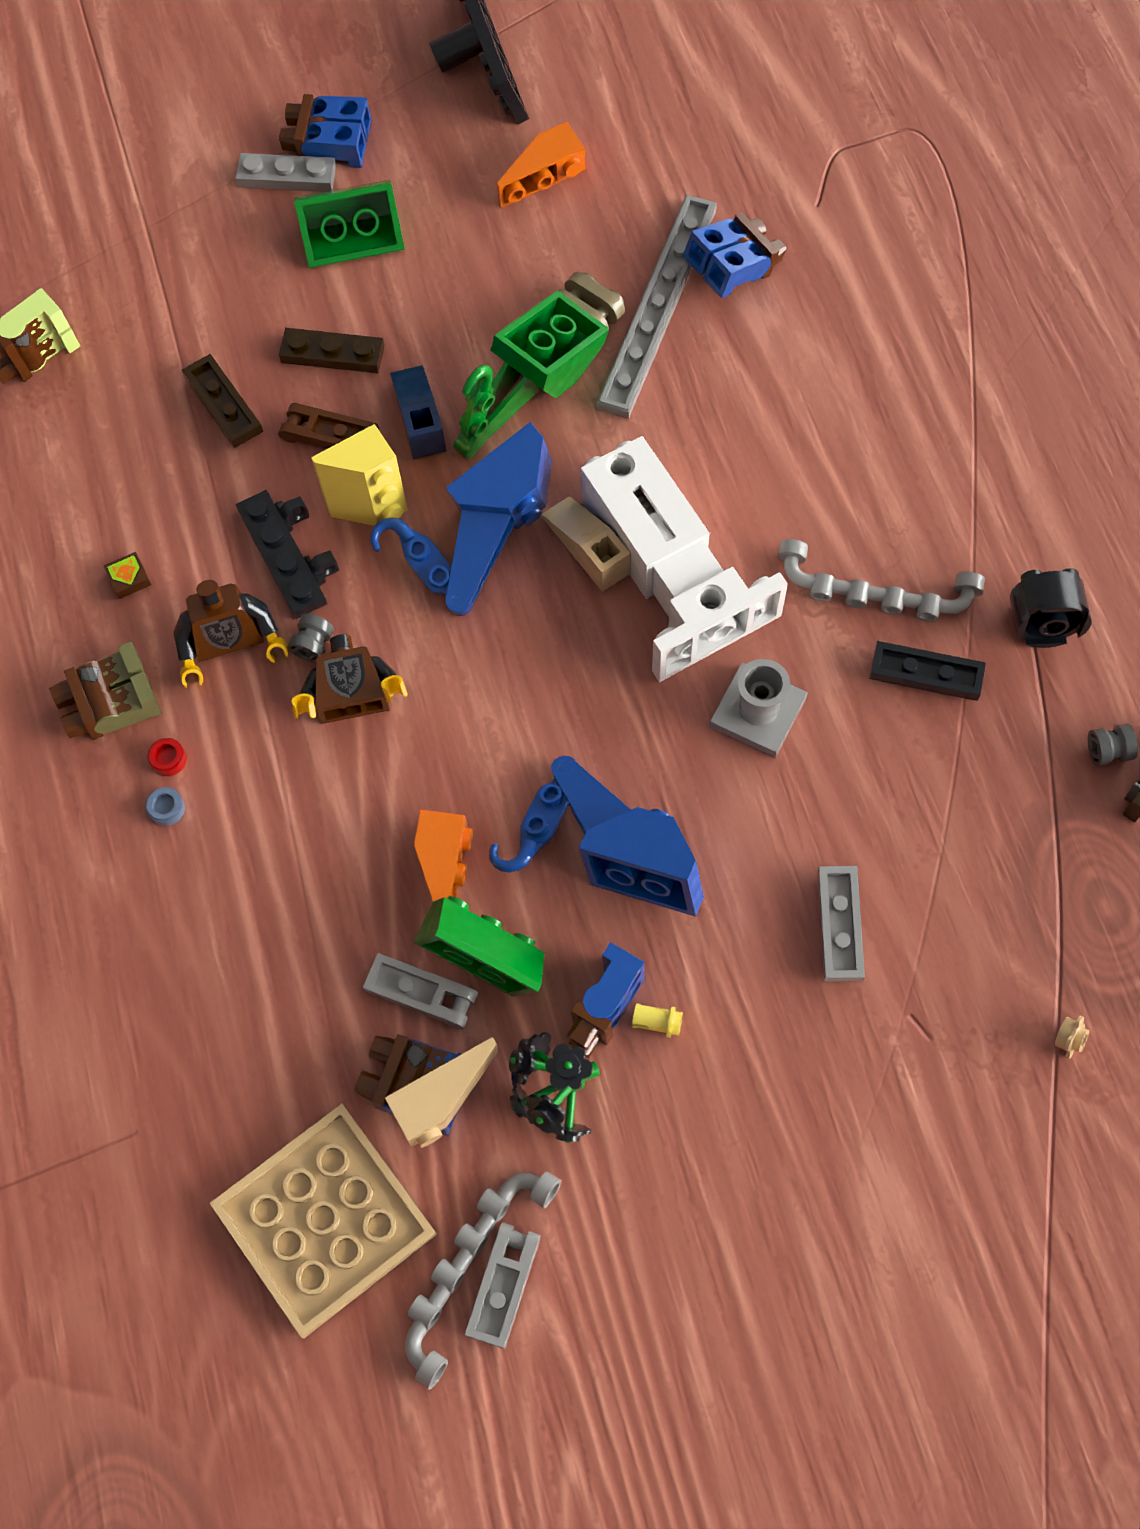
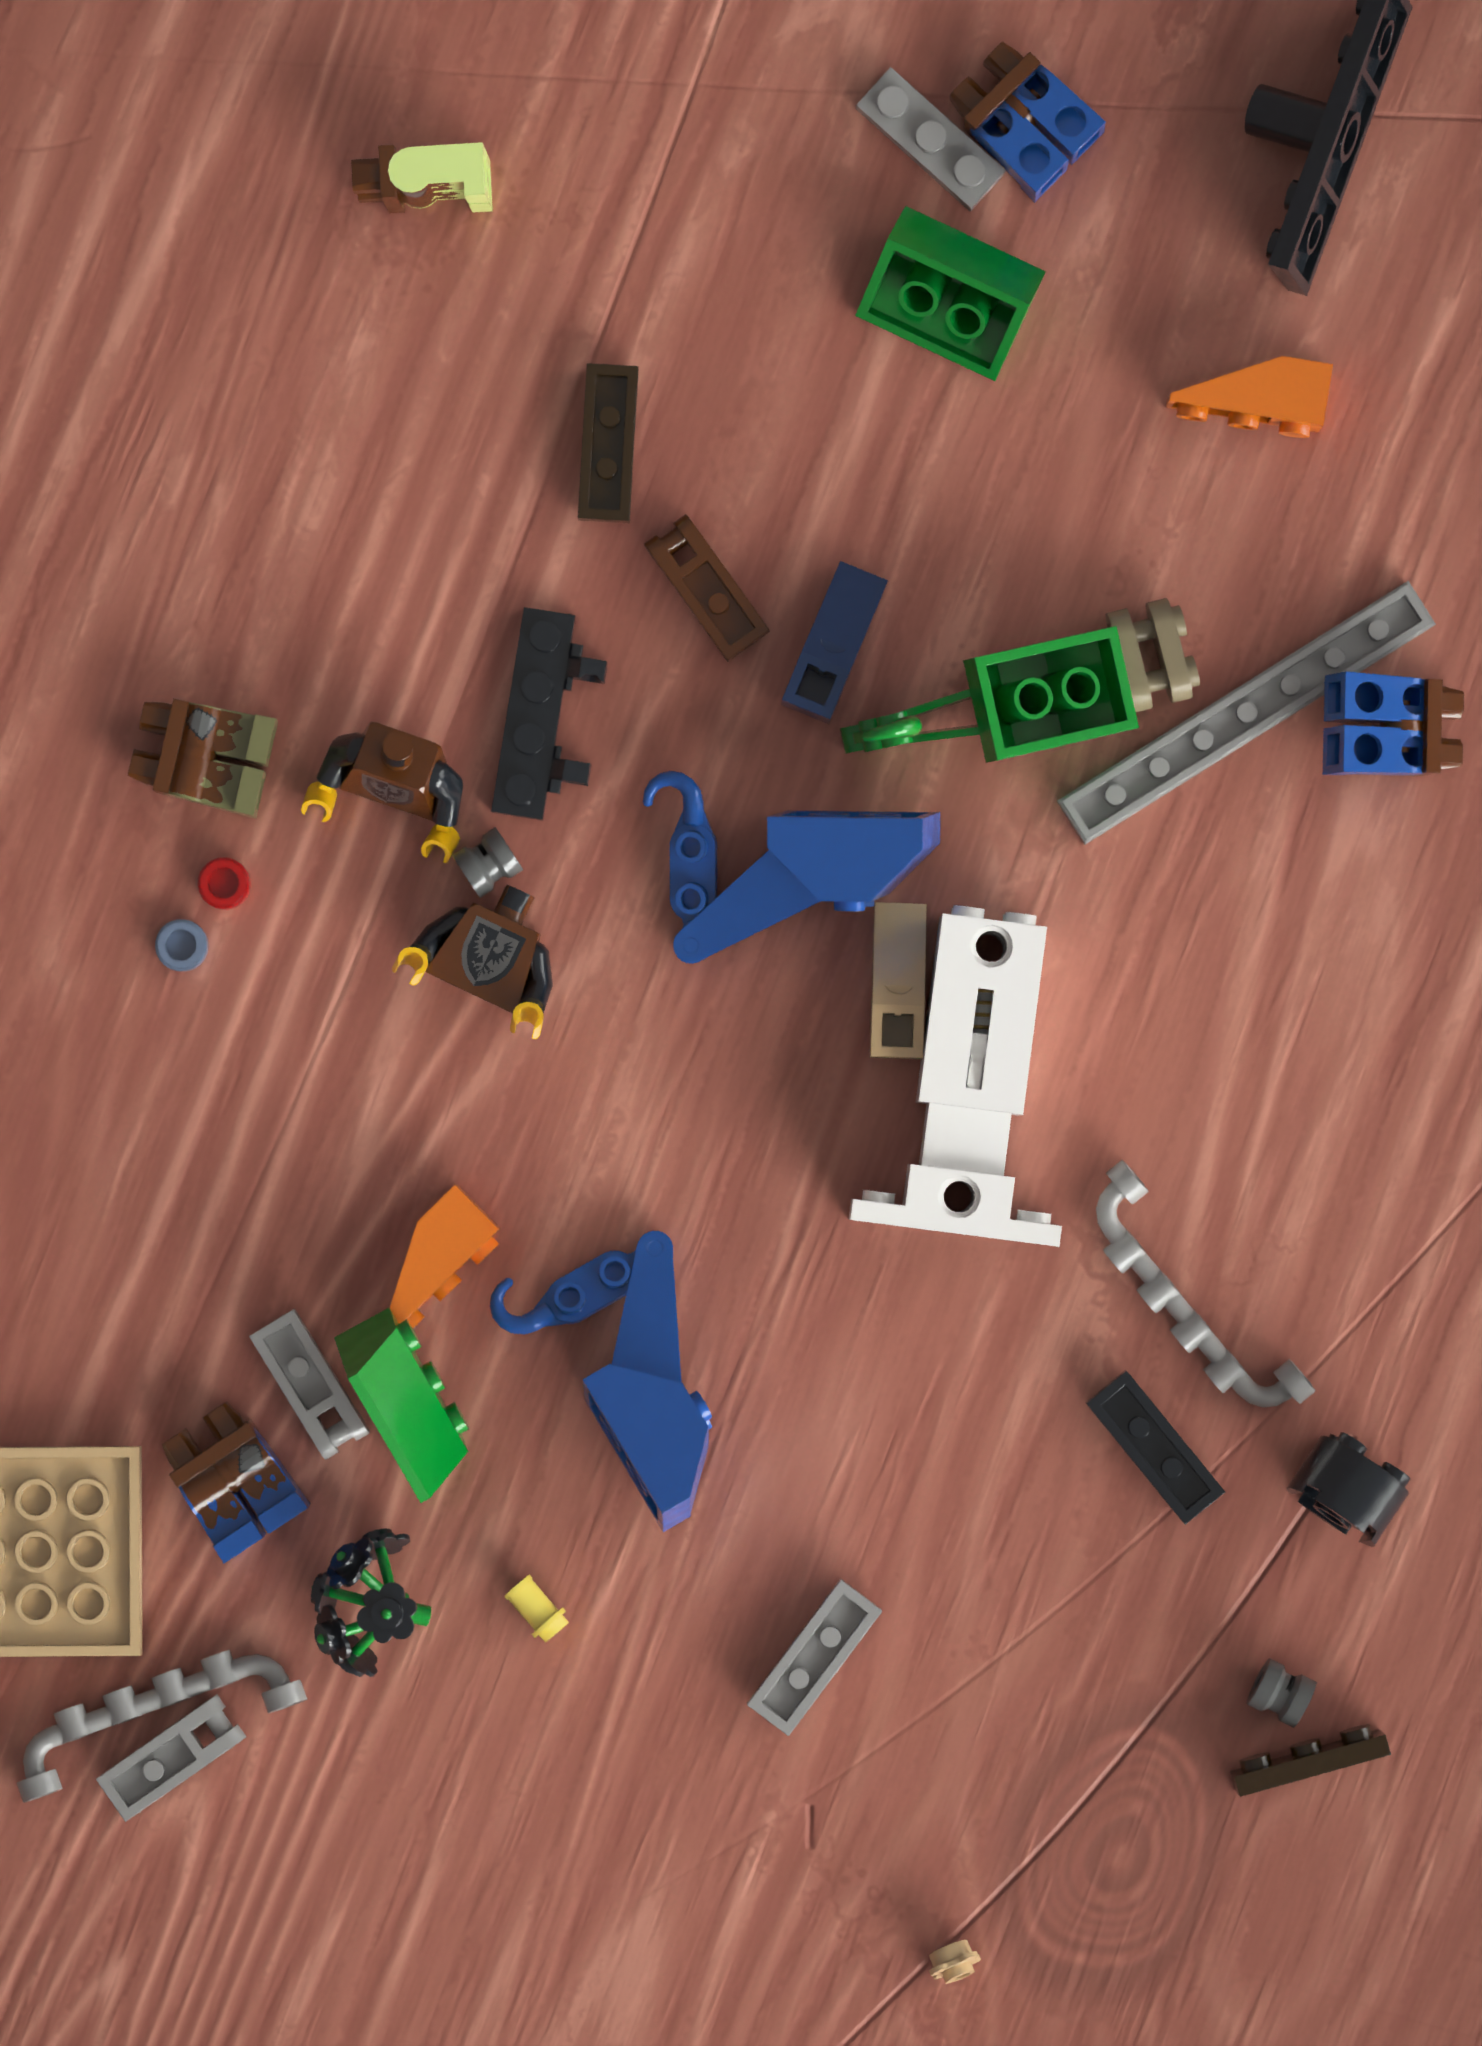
camera: 35 degrees right, 20 degrees up
tile [104,552,151,599] -> none
dark brown plate [279,327,385,374] -> none
light yellow slope [311,424,408,526] -> none
tan slope [385,1037,498,1147] -> none
blue hips [567,942,645,1058] -> none
light grey plant [710,659,808,758] -> none

